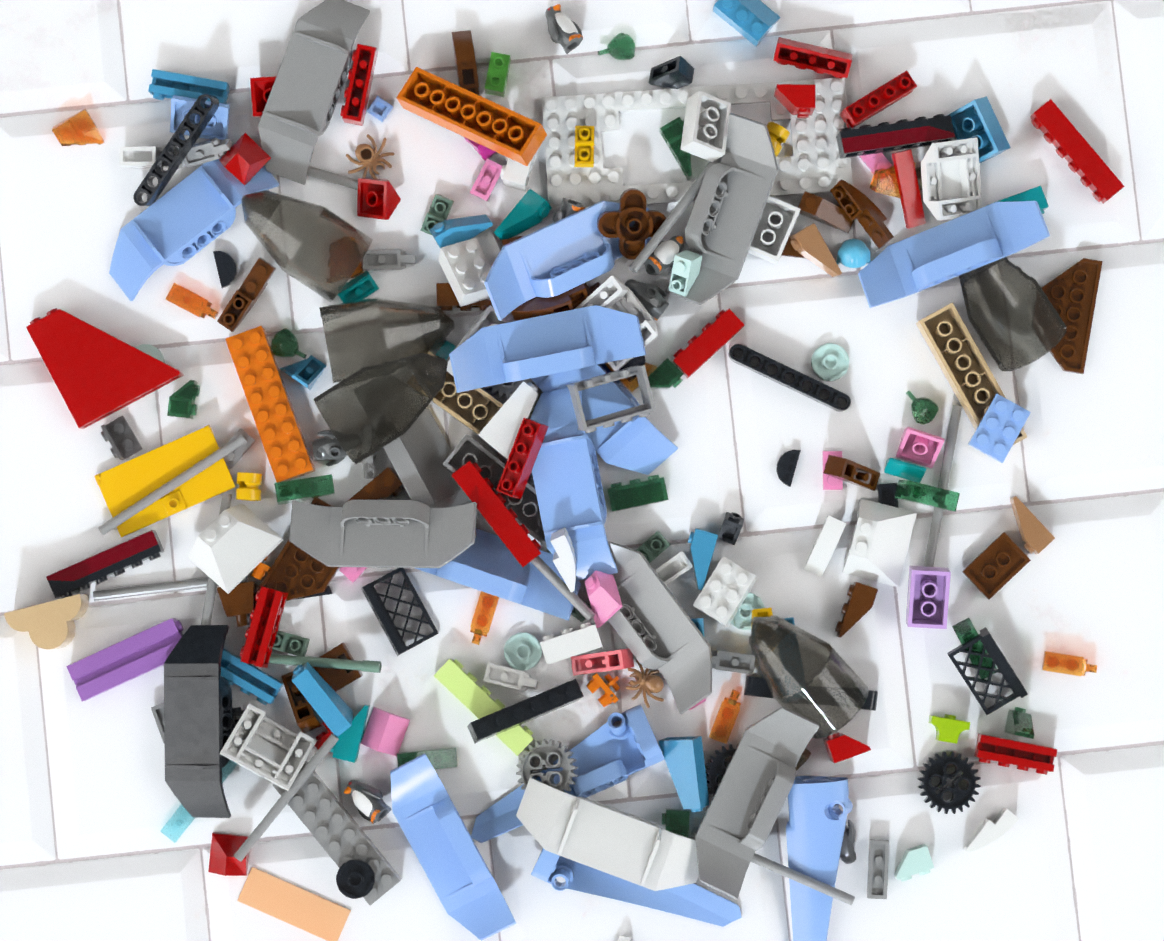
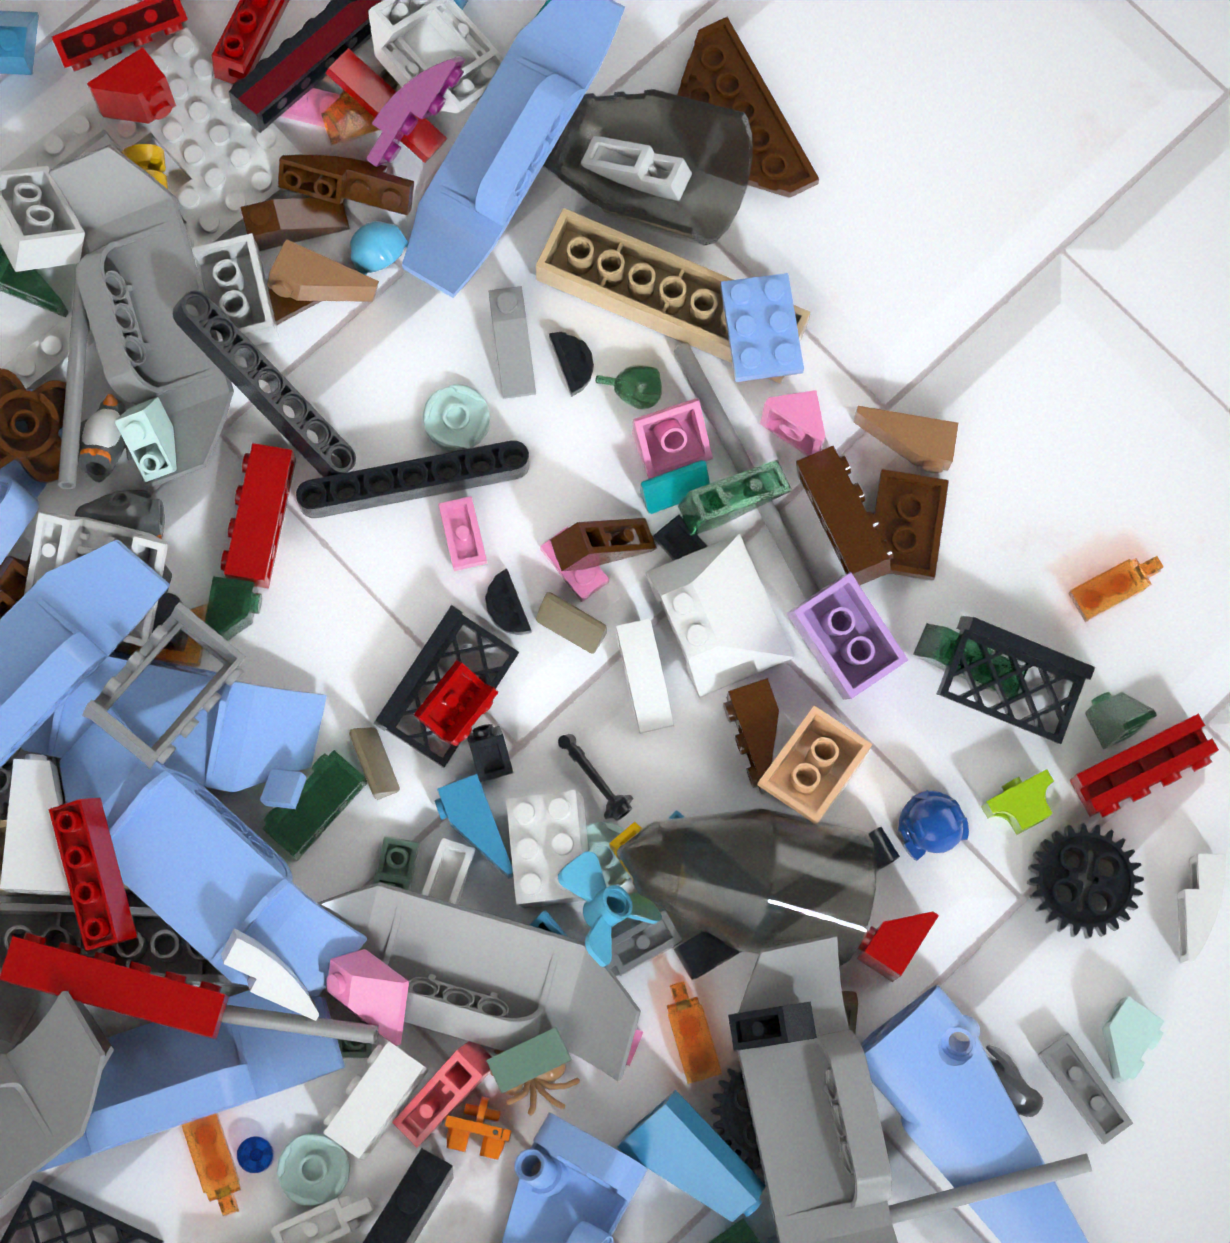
camera: 40 degrees left, 10 degrees down
none -> black beam [172,290,356,477]
none -> clear blue tile [237,1136,275,1173]
none -> light blue tile [260,769,307,809]
none -> dark tan slope [349,727,400,800]
none -> magenta slope [366,56,466,167]
none -> black fence [373,605,519,768]
none -> red bracket [413,660,498,746]
none -> bright pink plate [438,496,487,571]
none -> sand green slope [486,1027,572,1094]
none -> light grey slope [488,286,536,399]
none -> dark tan slope [536,592,607,654]
none -> black tile [549,332,594,397]
none -> black piece [558,734,634,821]
none -> medium azure piece [558,851,662,967]
none -> white slope [581,136,692,201]
none -> black slope [728,1001,817,1051]
none -> light nougat slope [757,705,873,825]
none -> bright pink slope [760,390,826,456]
none -> reddish brown brick [796,445,894,585]
none -> blue helmet [898,790,969,861]

